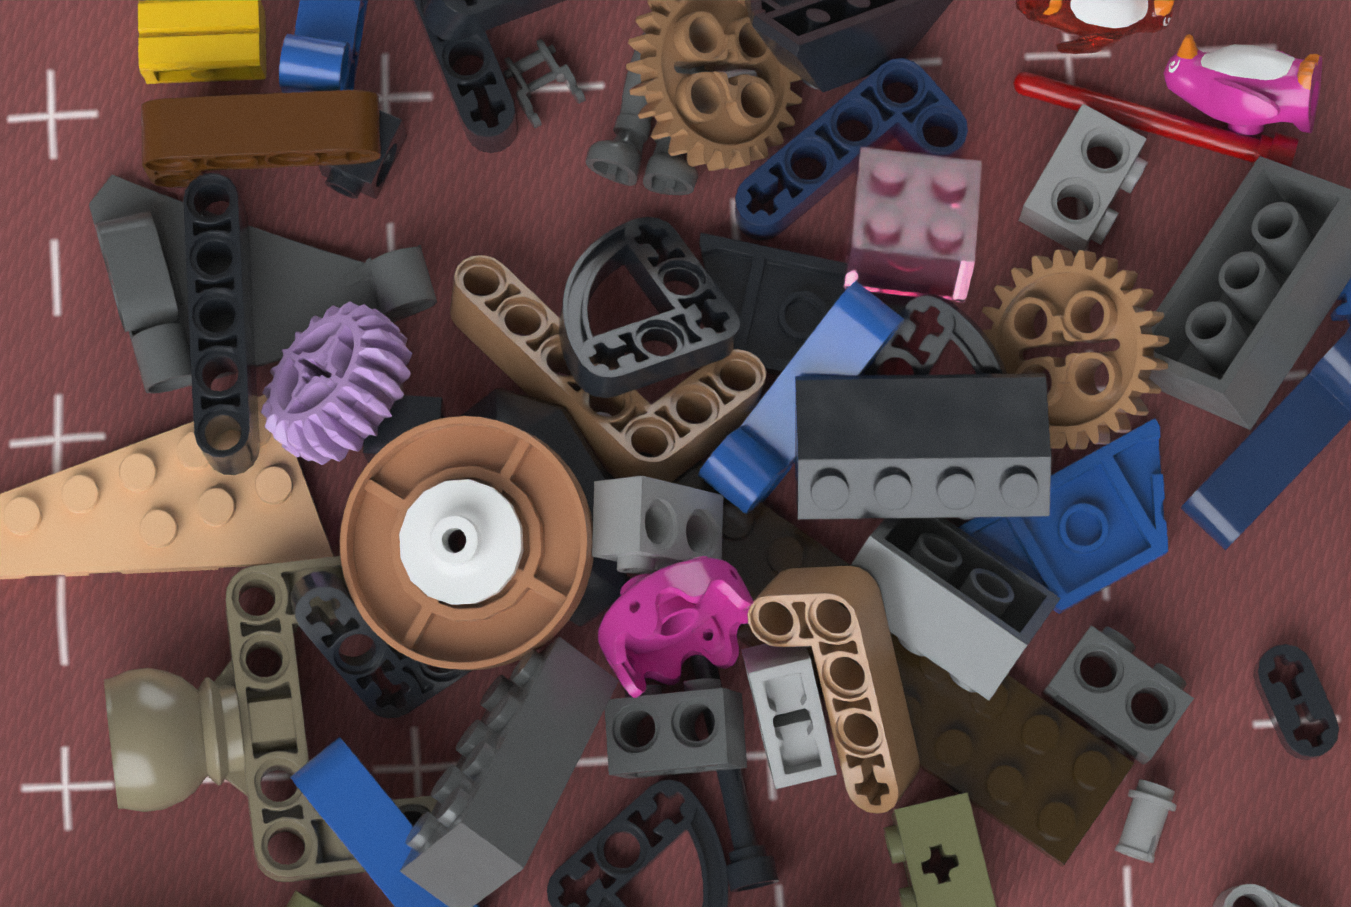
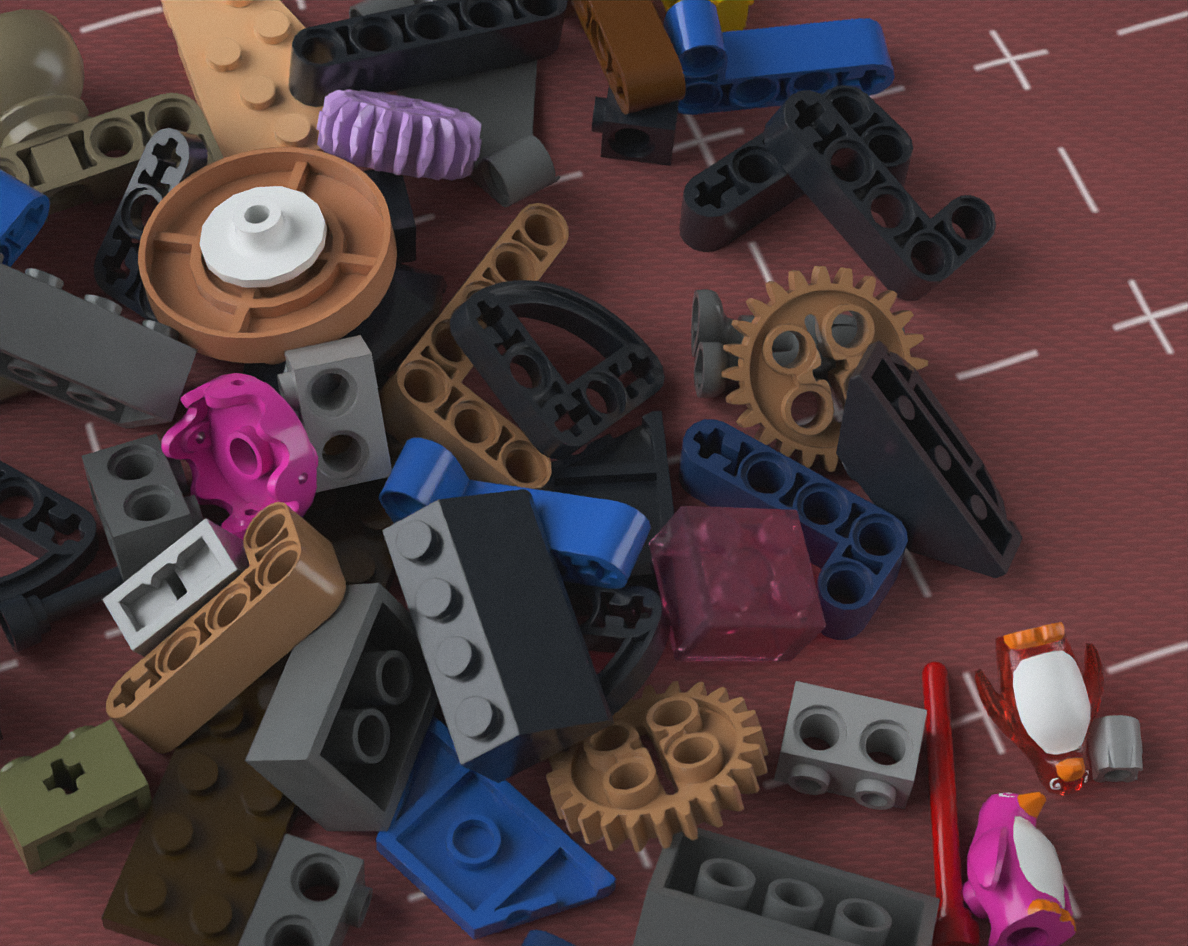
camera: 65 degrees right, 20 degrees down
dark grey piece [503,39,586,129] -> none

